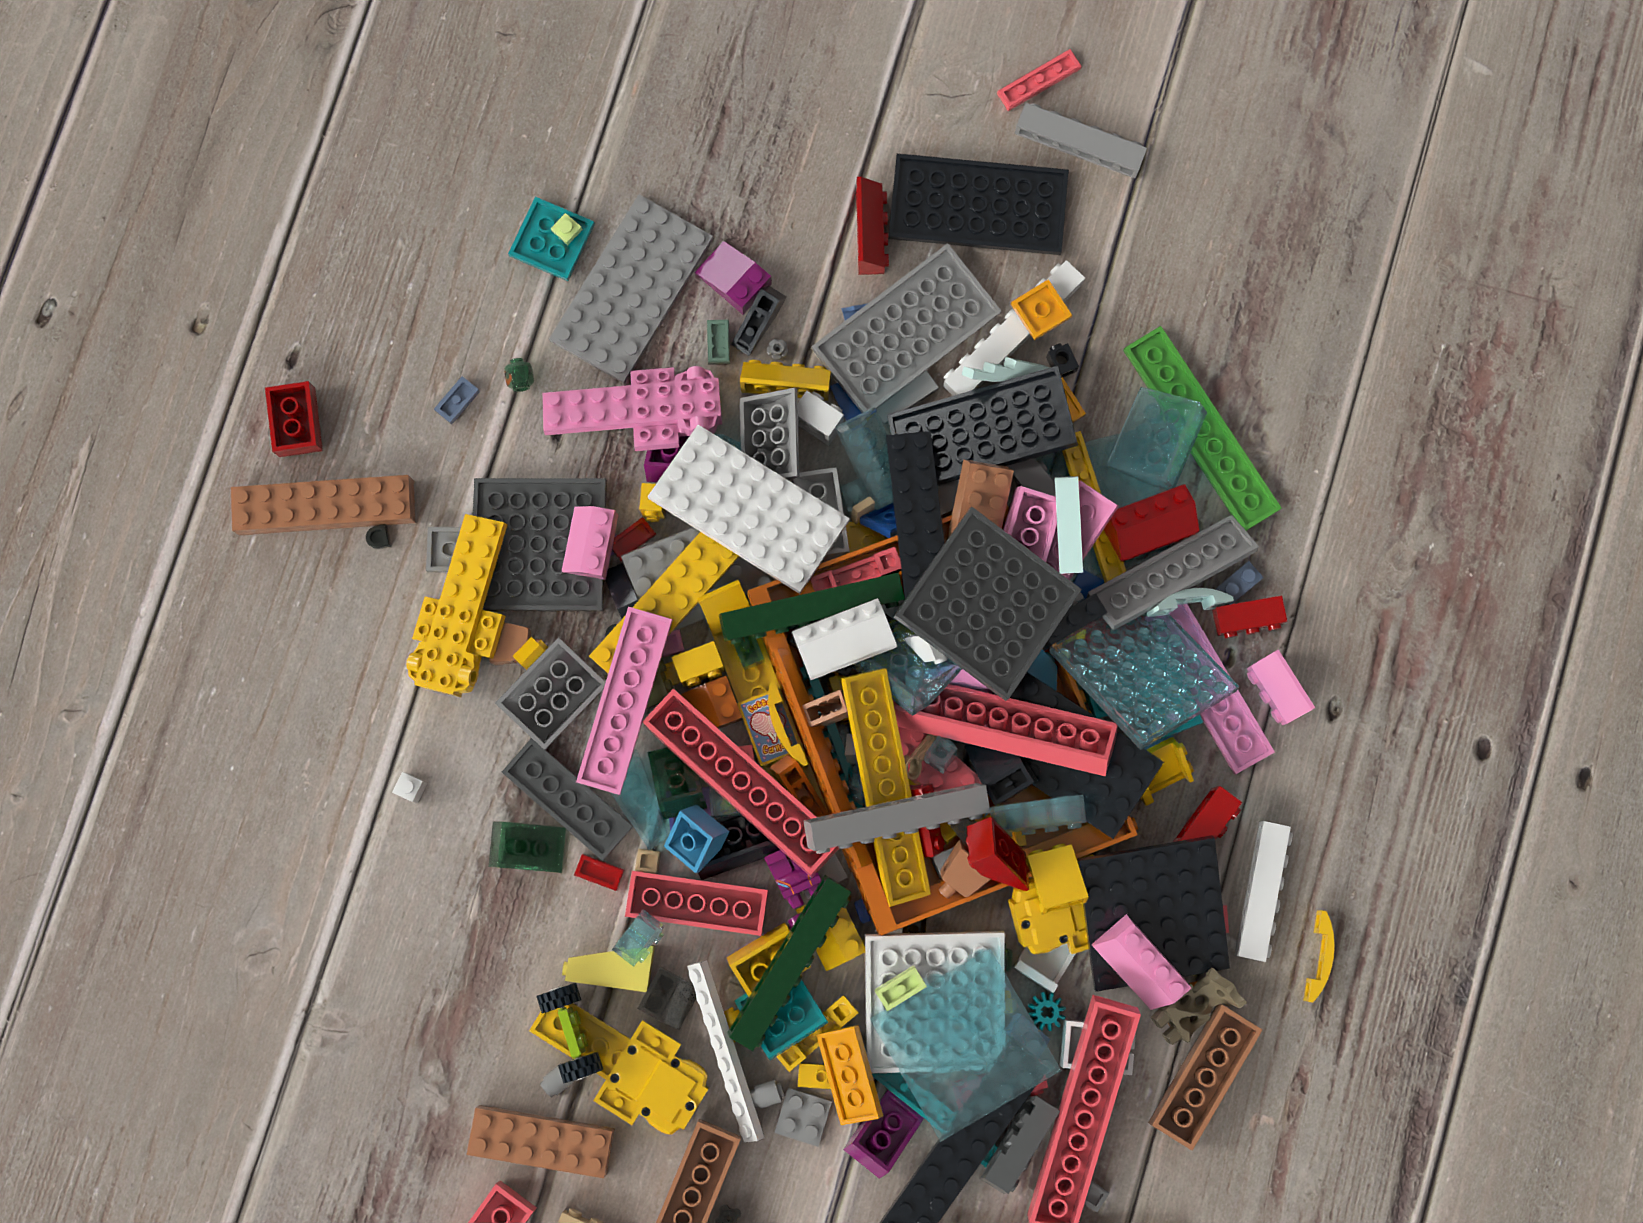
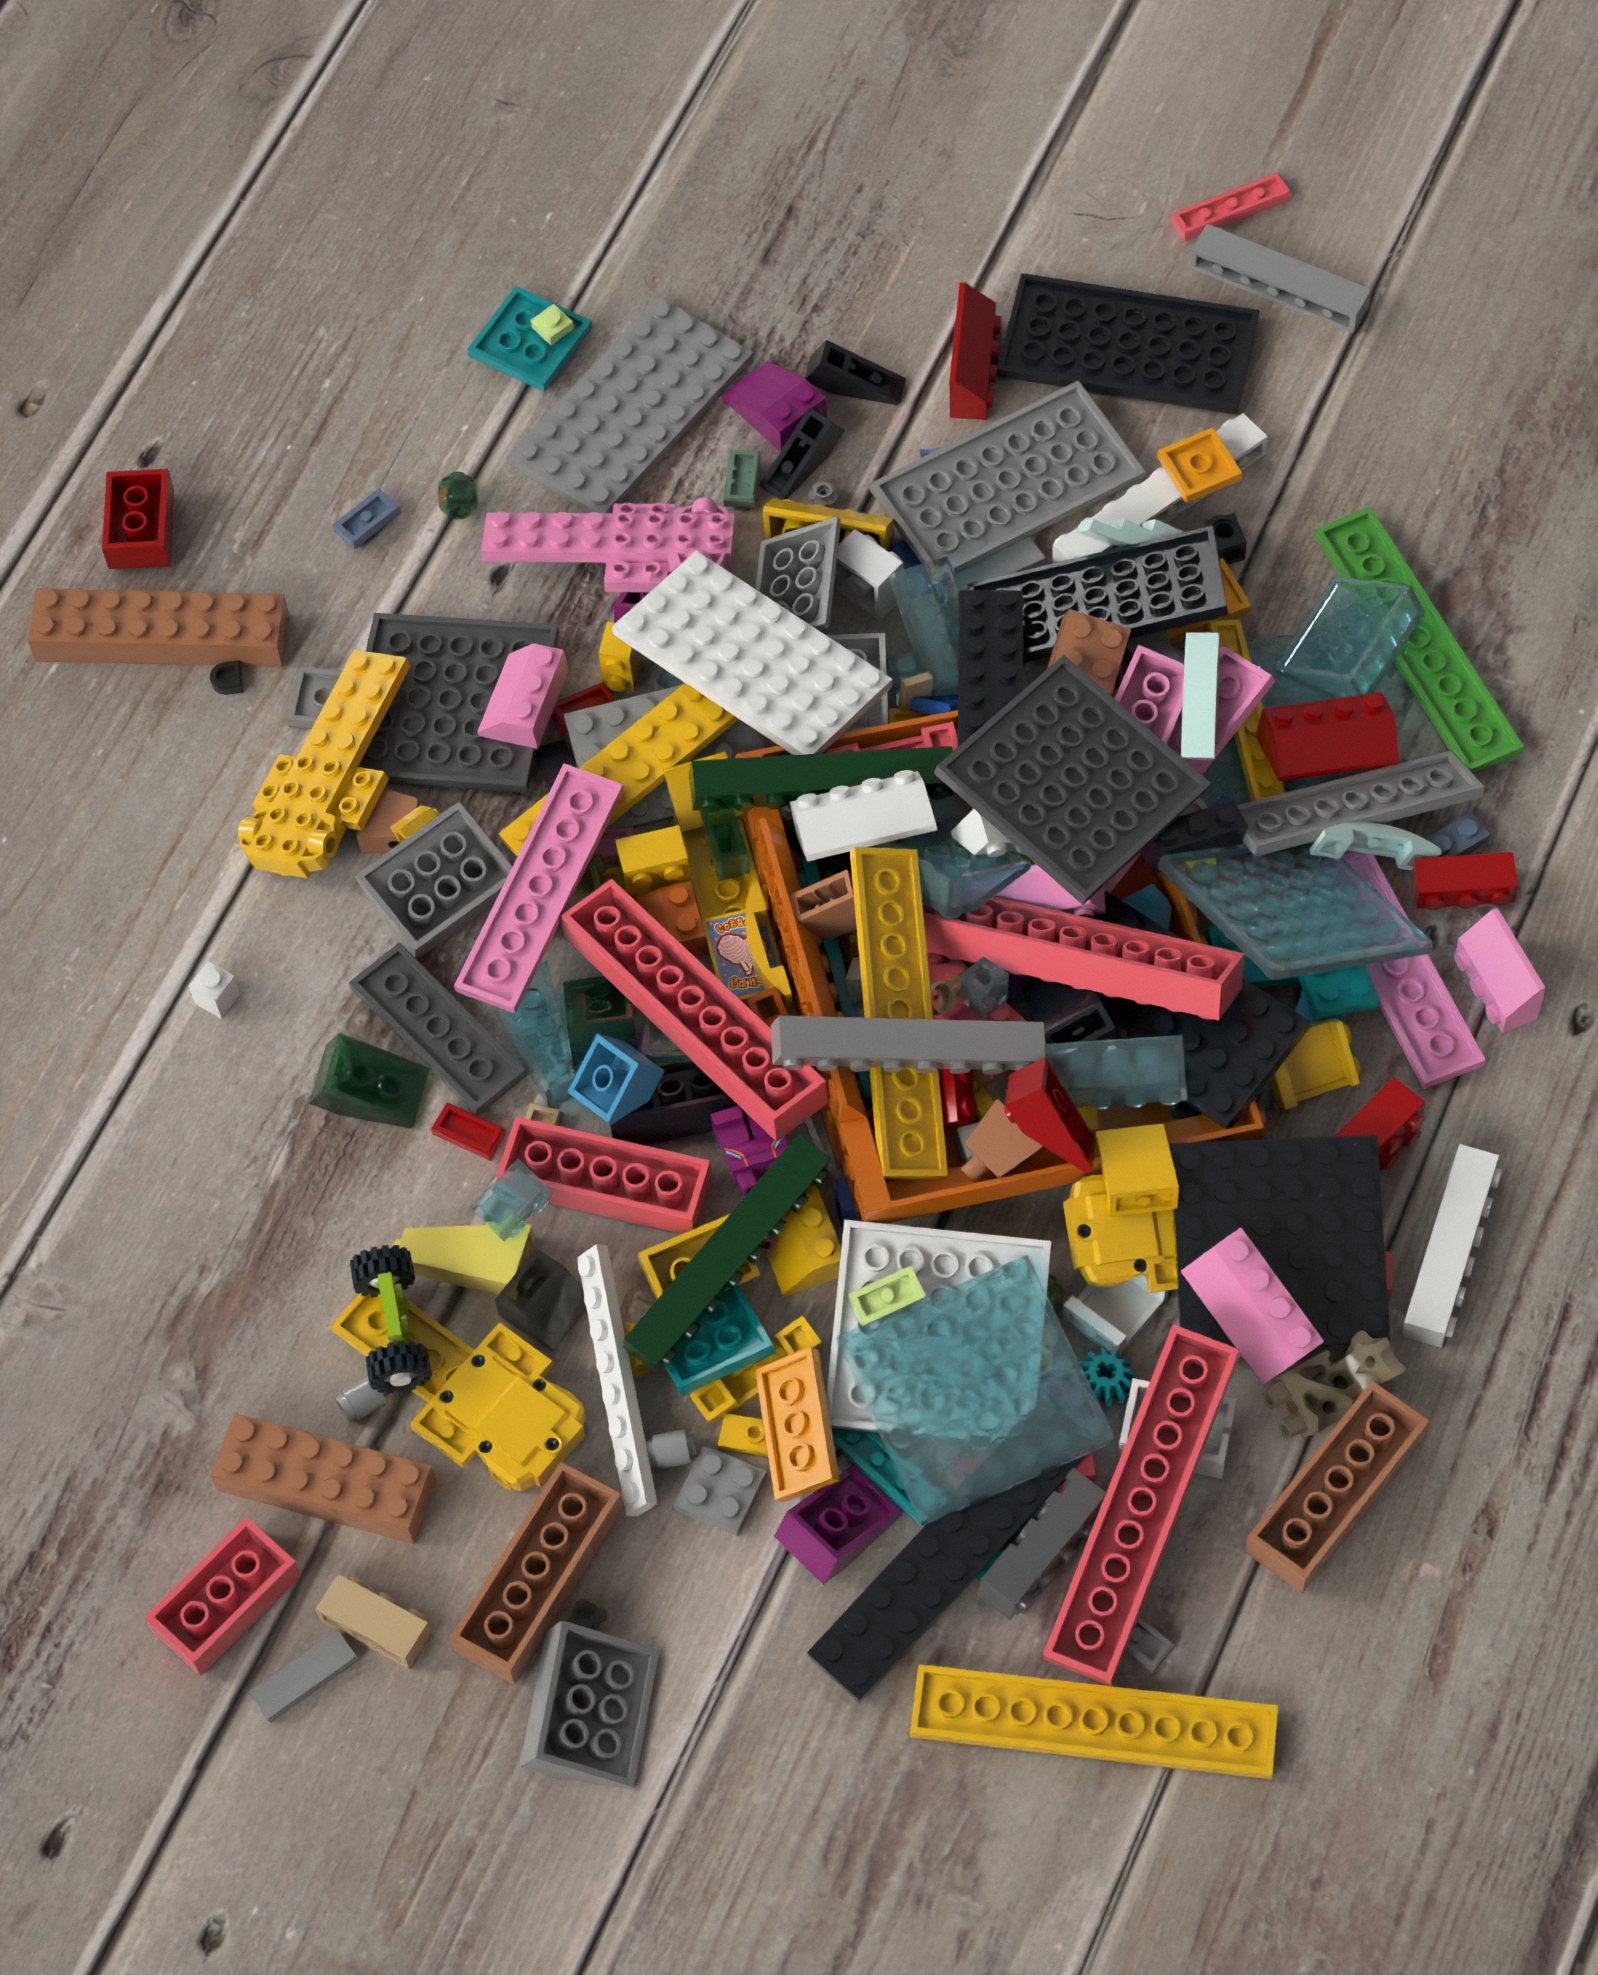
camera: 10 degrees right, 20 degrees down
yellow slope [1303,910,1334,1003] -> none
none -> black slope [804,340,906,405]

